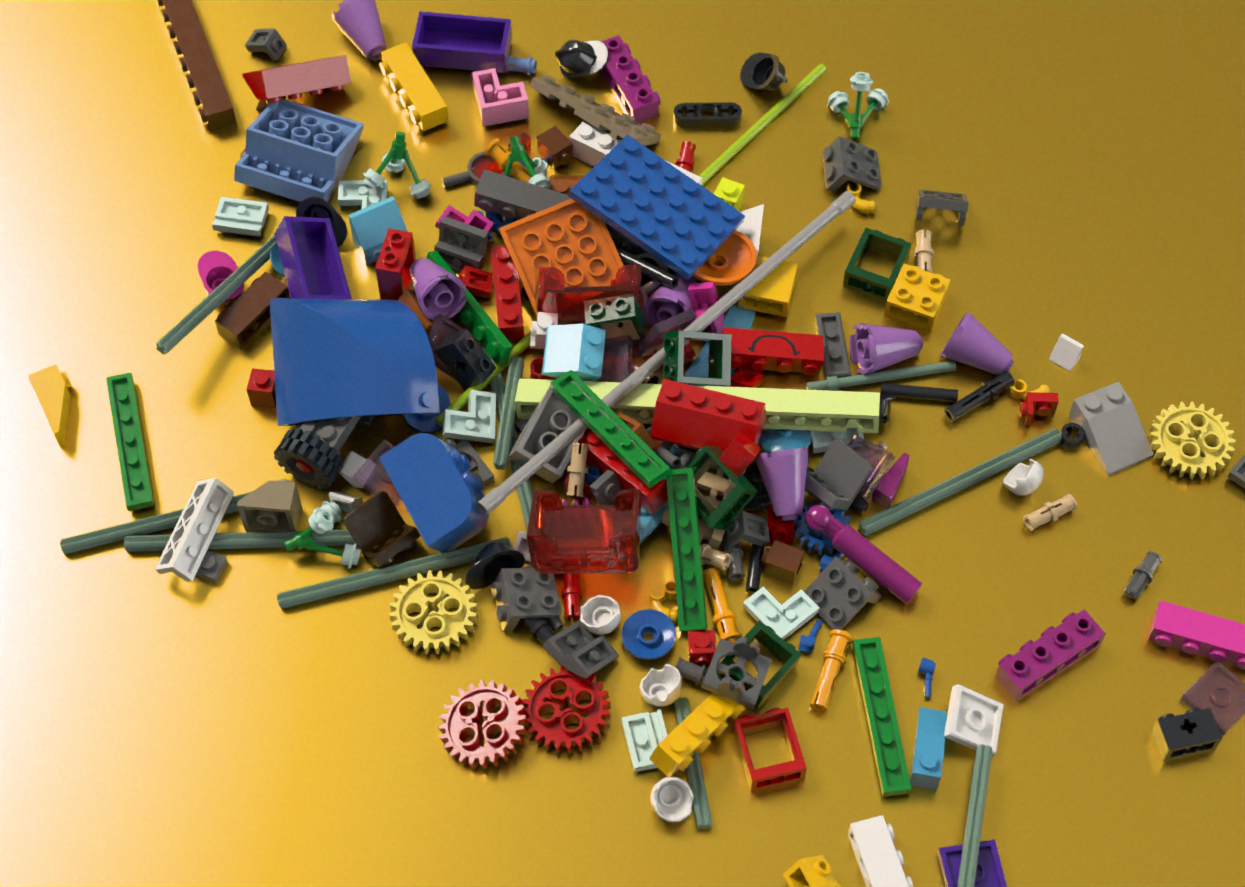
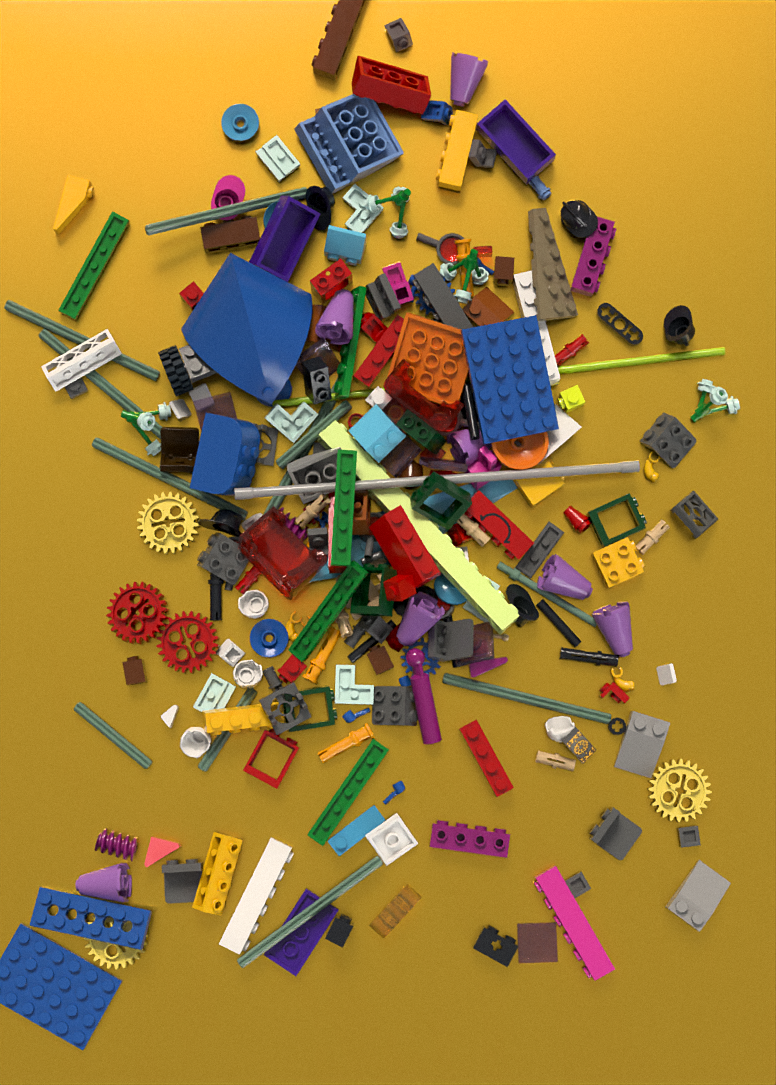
camera: 40 degrees right, 25 degrees up
dark tan slope [237,479,302,532] -> none
bright pink brick [472,68,529,126] -> none
dark grey slope [542,620,620,679] -> none
dark grey axle [1124,551,1163,599] -> none
none -> sand green axle [74,702,152,769]
none -> reddish brown brick [122,656,147,686]
none -> white slope [161,705,179,728]
none -> white slope [216,638,245,667]
none -> dark azure dish [221,104,259,141]
none -> black brick [325,914,354,948]
none -> clear yellow beam [369,884,422,939]
none -> blue bracket [421,100,453,125]
none -> tan pin [457,513,490,547]
none -> red brick [459,719,514,797]
none -> dark grey bracket [468,139,497,168]
none -> tile [562,727,596,763]
none -> red cone [563,506,591,534]
none -> dark grey plate [565,872,591,898]
none -> dark grey bracket [589,807,642,860]

